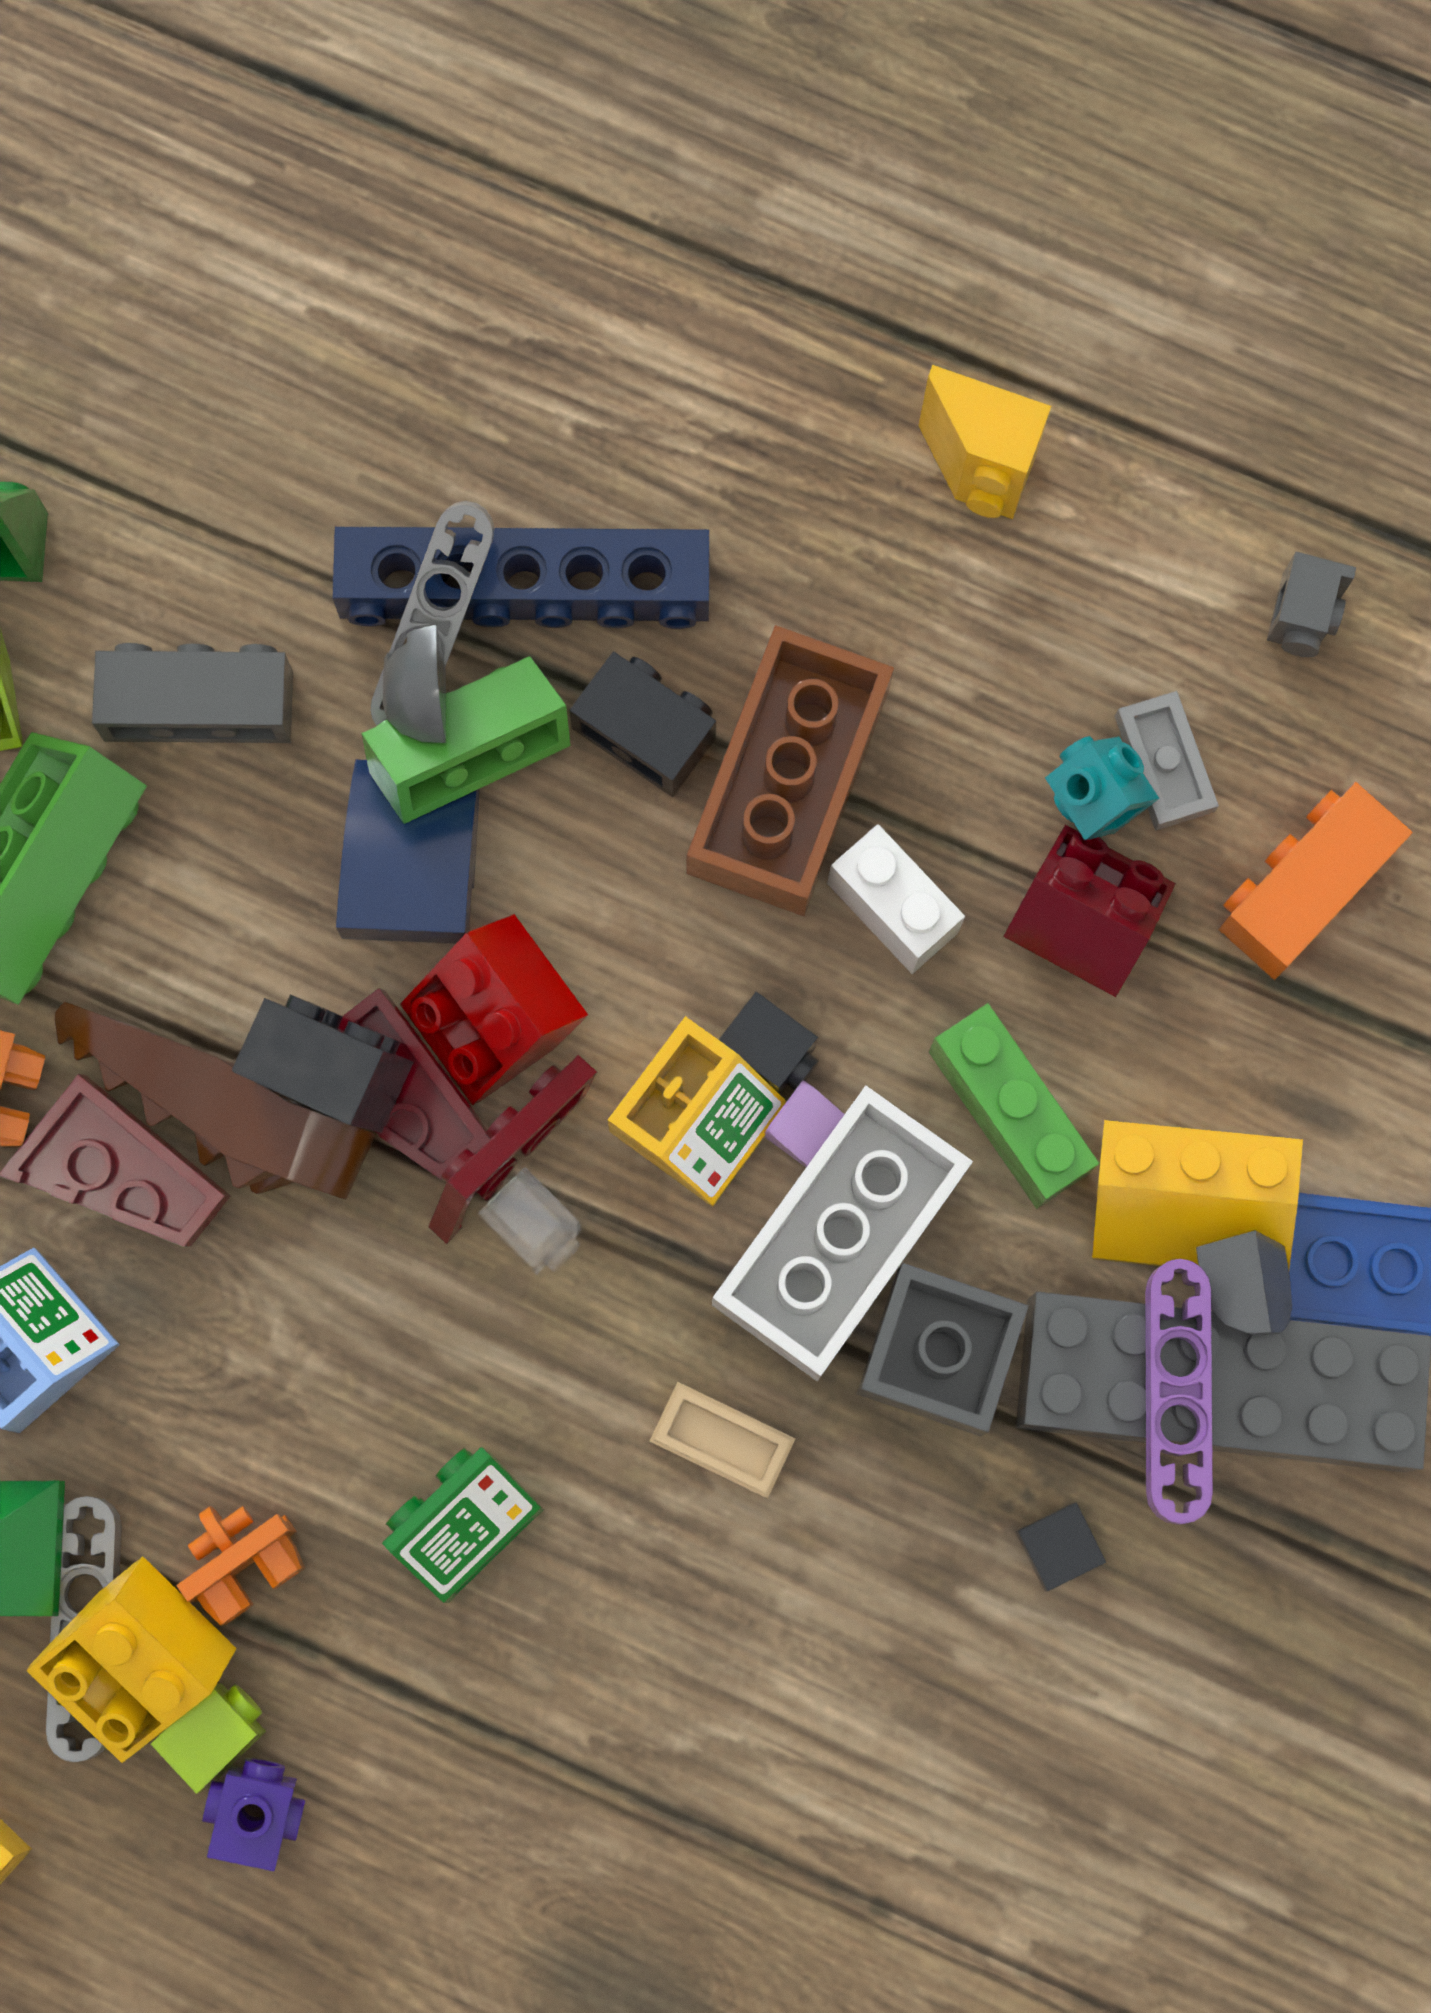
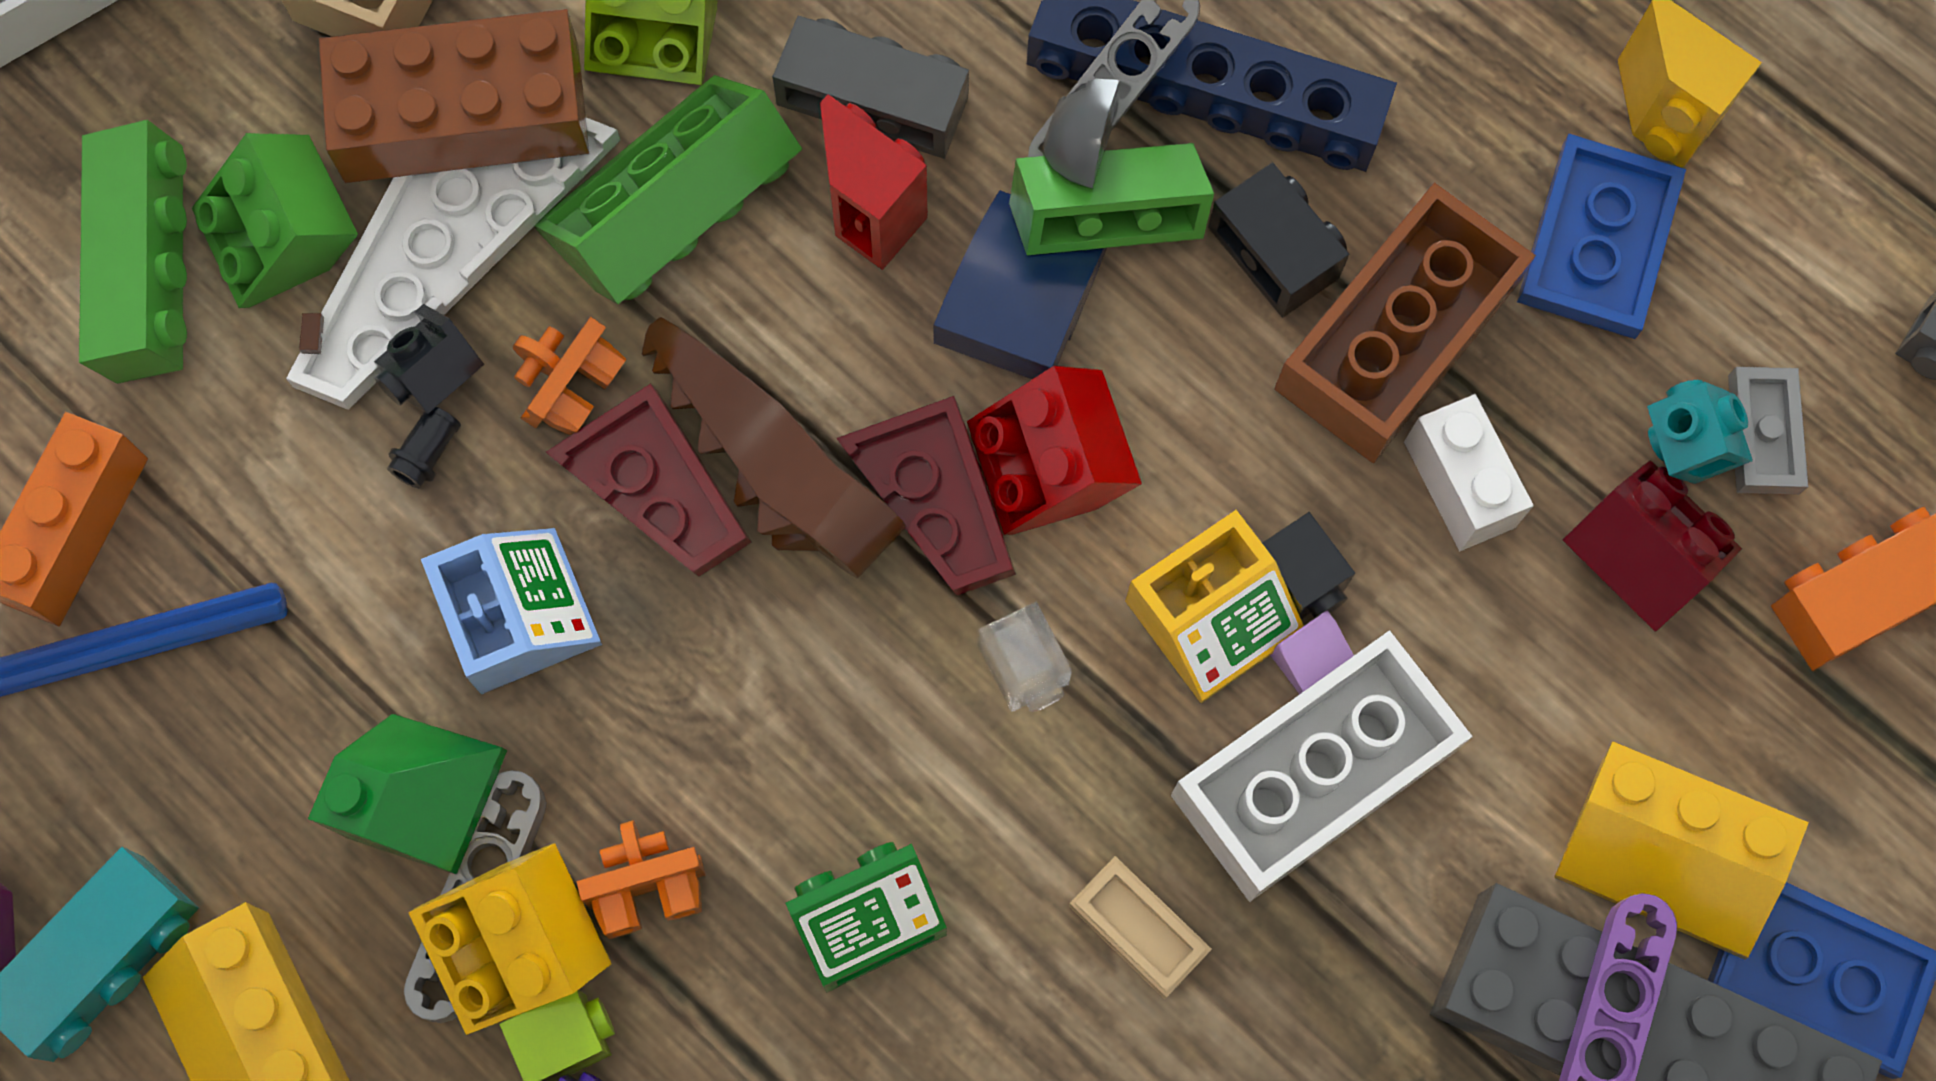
camera: 20 degrees right, 5 degrees down
black brick [232,994,414,1133] -> none
dark red wing [428,1055,597,1244] -> none
dark grey brick [857,1263,1029,1436] -> none
bright green brick [929,1003,1100,1209] -> none
dark grey brick [1196,1230,1292,1336] -> none
none -> red slope [820,94,928,270]
none -> blue plate [1517,134,1686,339]

